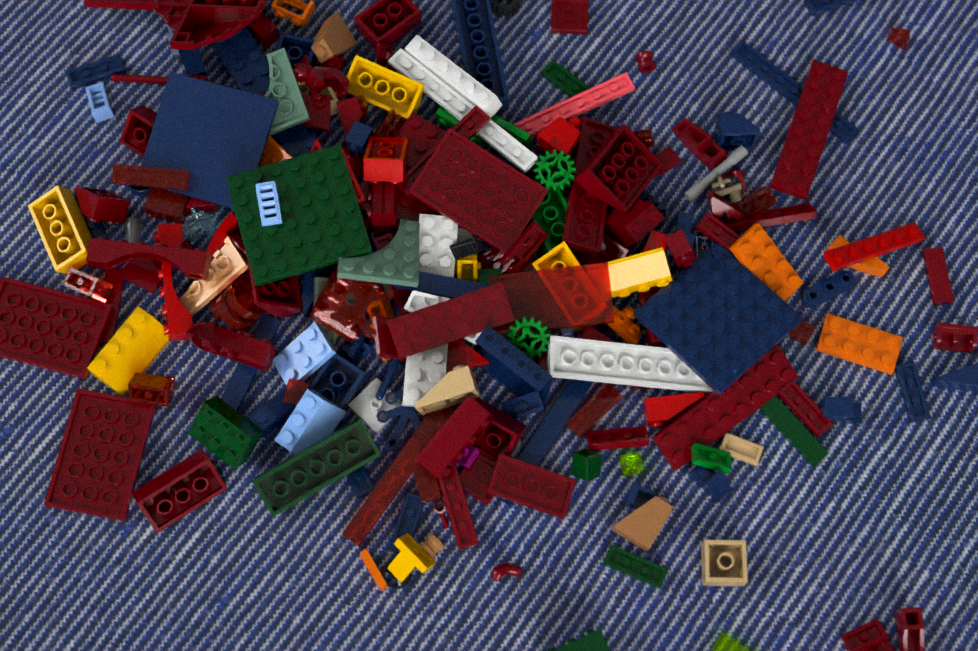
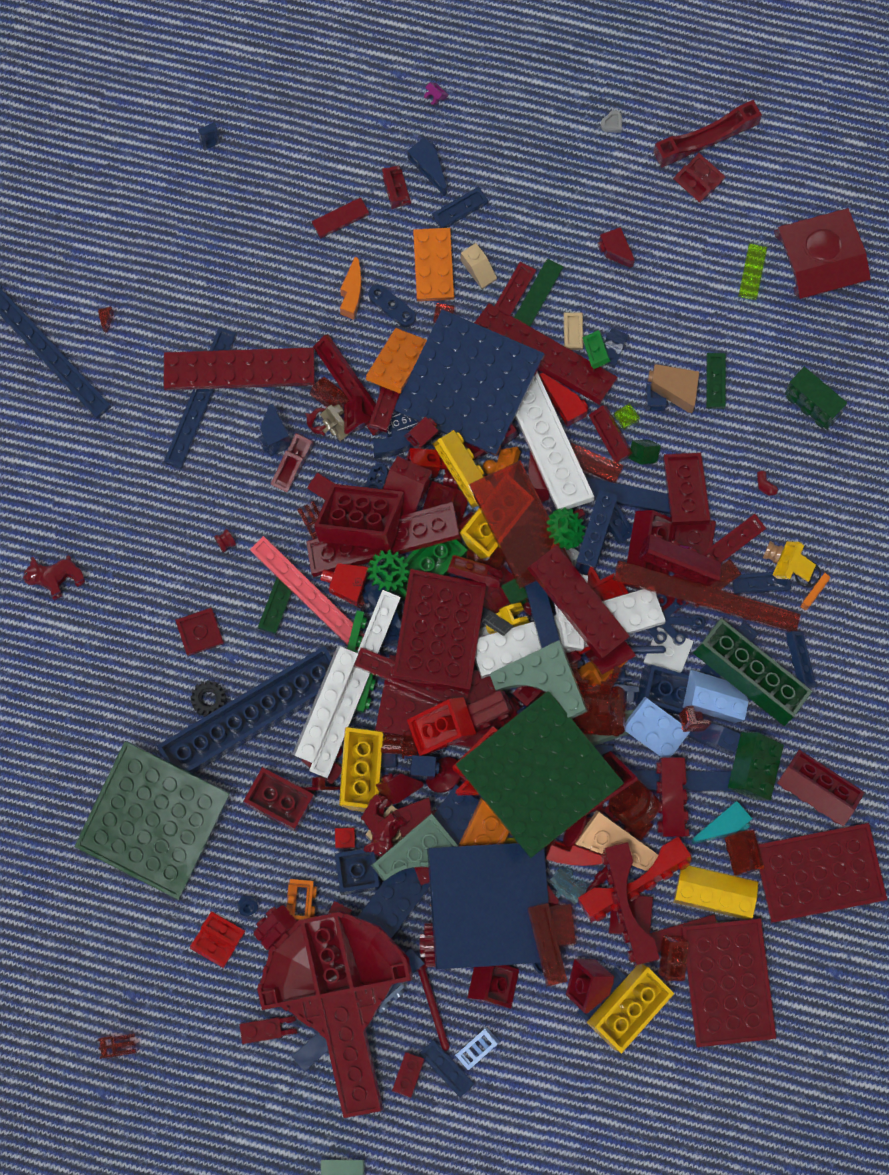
camera: 110 degrees left, 5 degrees up
dark grey cone [124,218,144,243] -> none
light blue slope [256,181,283,227] -> none
medium nougat slope [311,12,357,64] -> none
tan slope [415,365,481,415] -> none
dark red hand [433,499,449,529] -> none
light grey piece [684,145,748,202] -> none
tan brick [701,540,748,587] -> none
dark blue slope [822,397,861,425] -> none
red plate [823,222,925,271] -> none
none -> dark red brick [392,1052,425,1099]
none -> tan slope [461,243,497,289]
none -> dark red slope [597,227,635,268]
none -> light grey tile [600,110,622,133]
none -> teal slope [691,801,752,844]
none -> dark blue plate [786,631,817,689]

